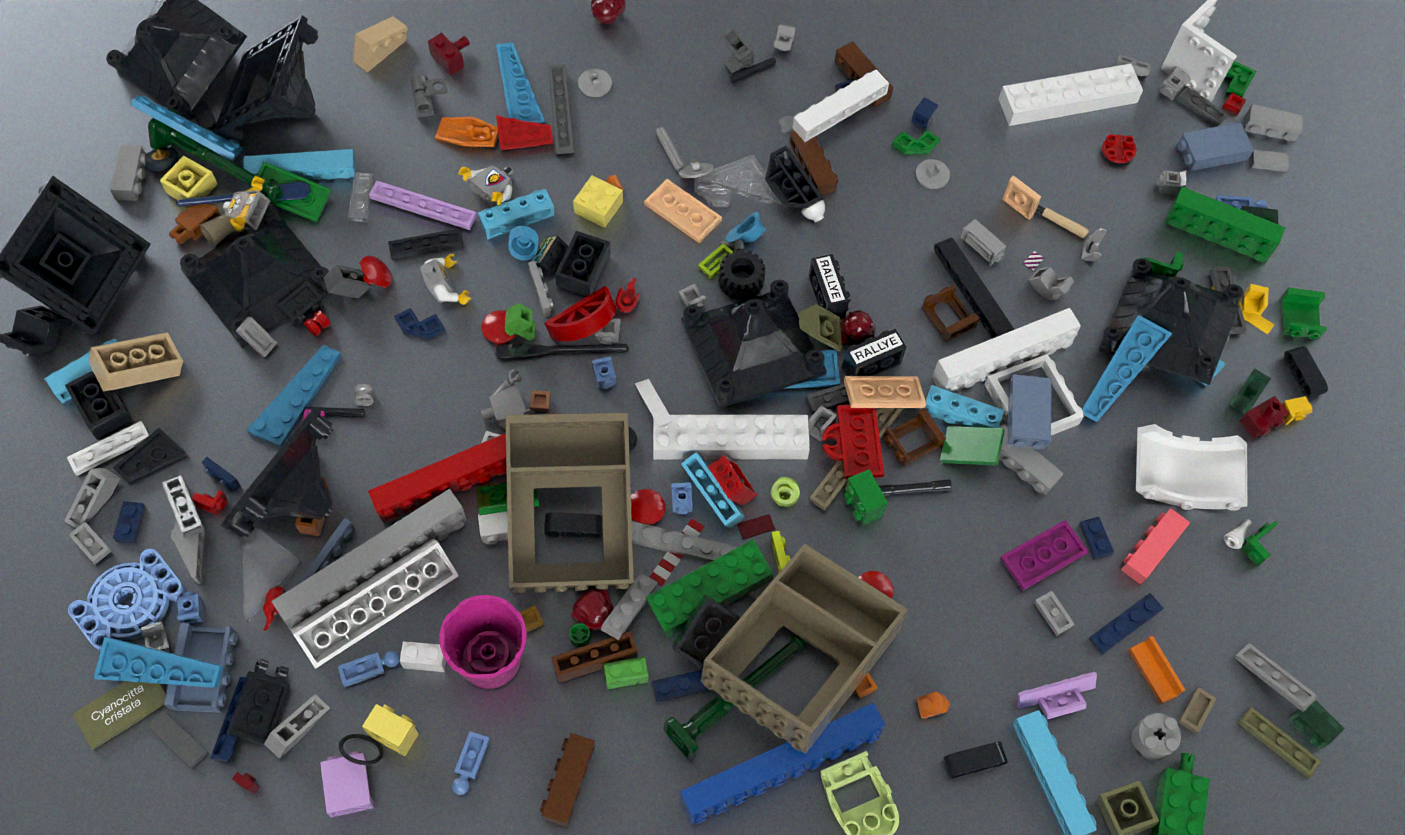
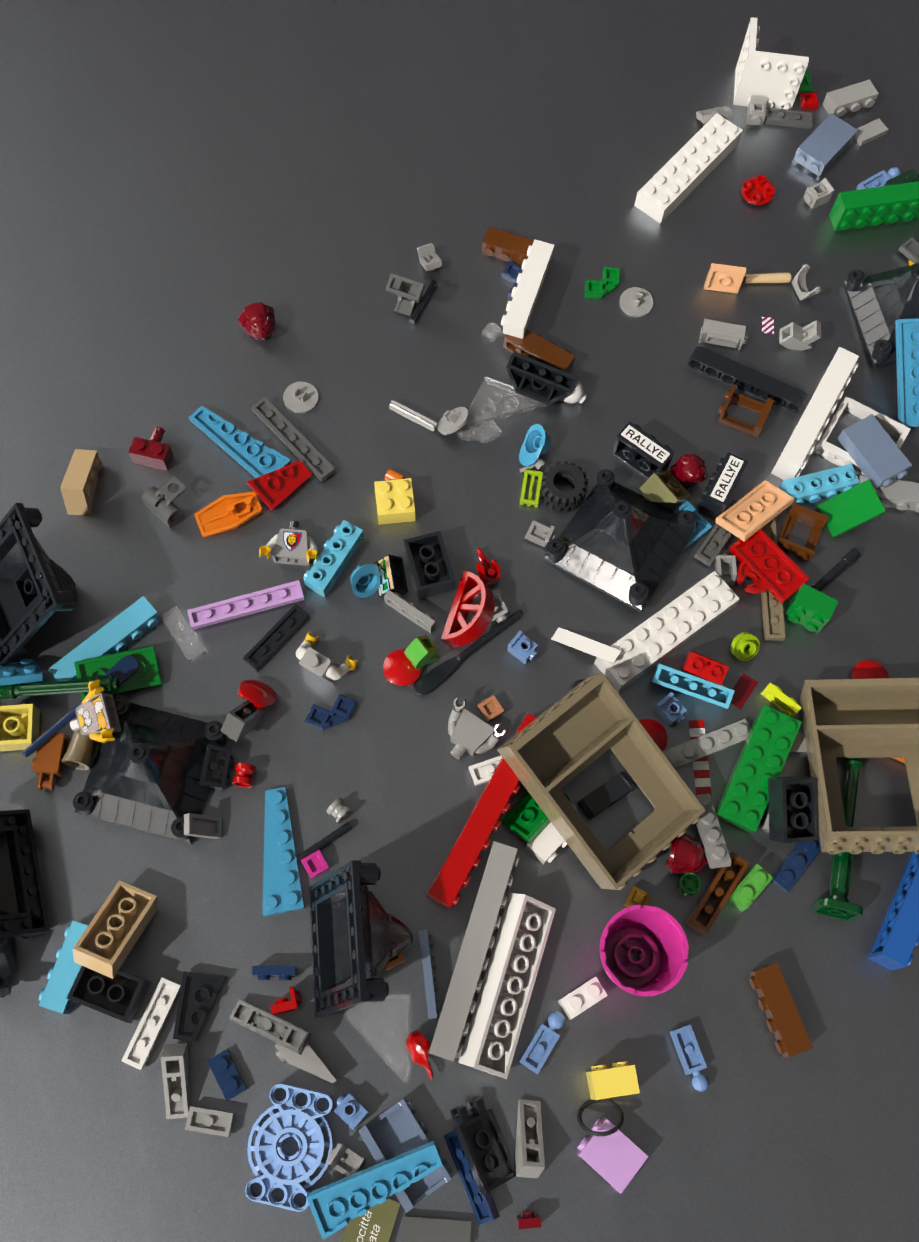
camera: 35 degrees left, 5 degrees up
light nougat tile [644,179,722,244] -> none
dark blue panel [911,97,938,129] -> none
green bracket [1143,251,1185,277] -> none

